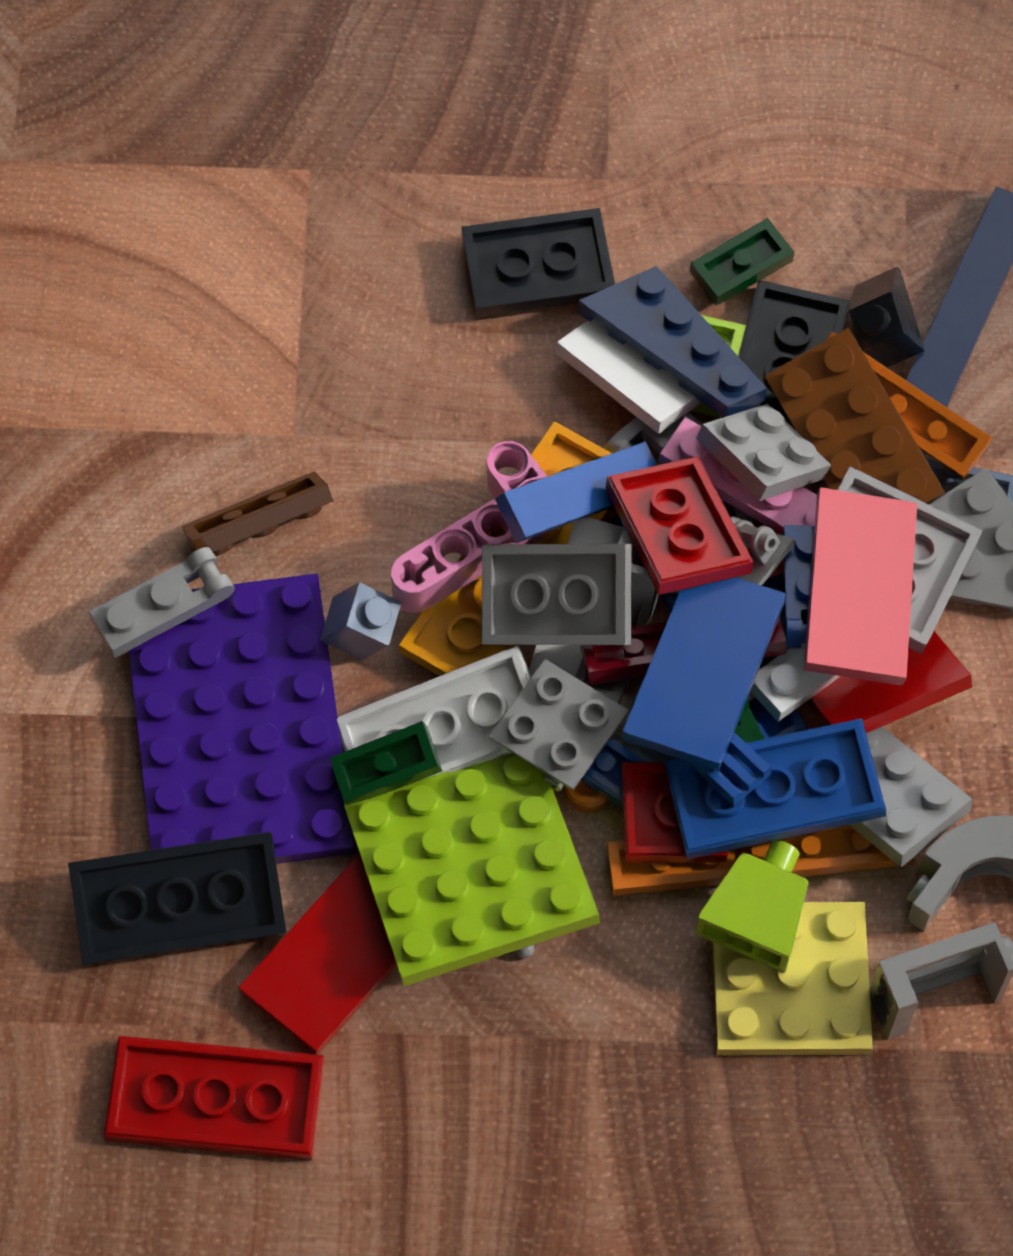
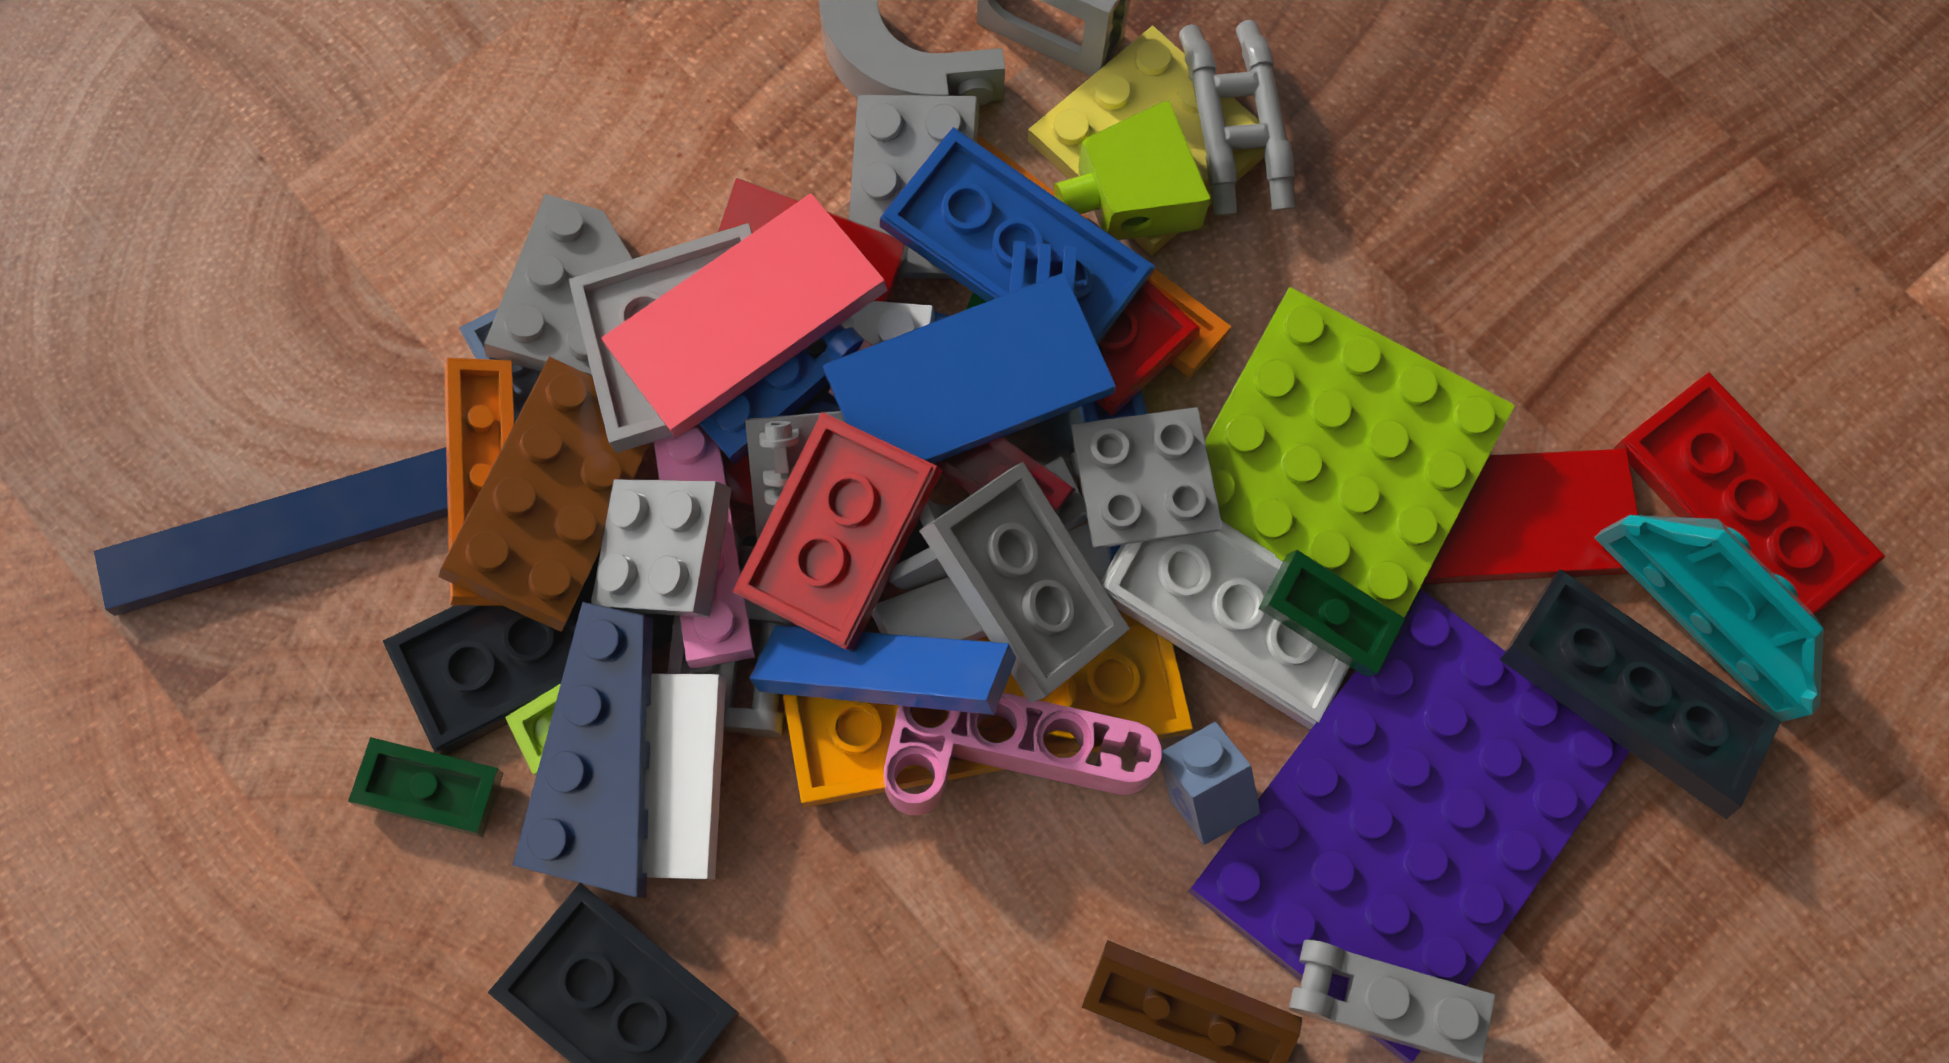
camera: 135 degrees left, 5 degrees up
black slope [849,267,925,368] -> none
none -> light grey piece [1179,20,1296,216]
none -> teal wedge [1595,515,1824,722]

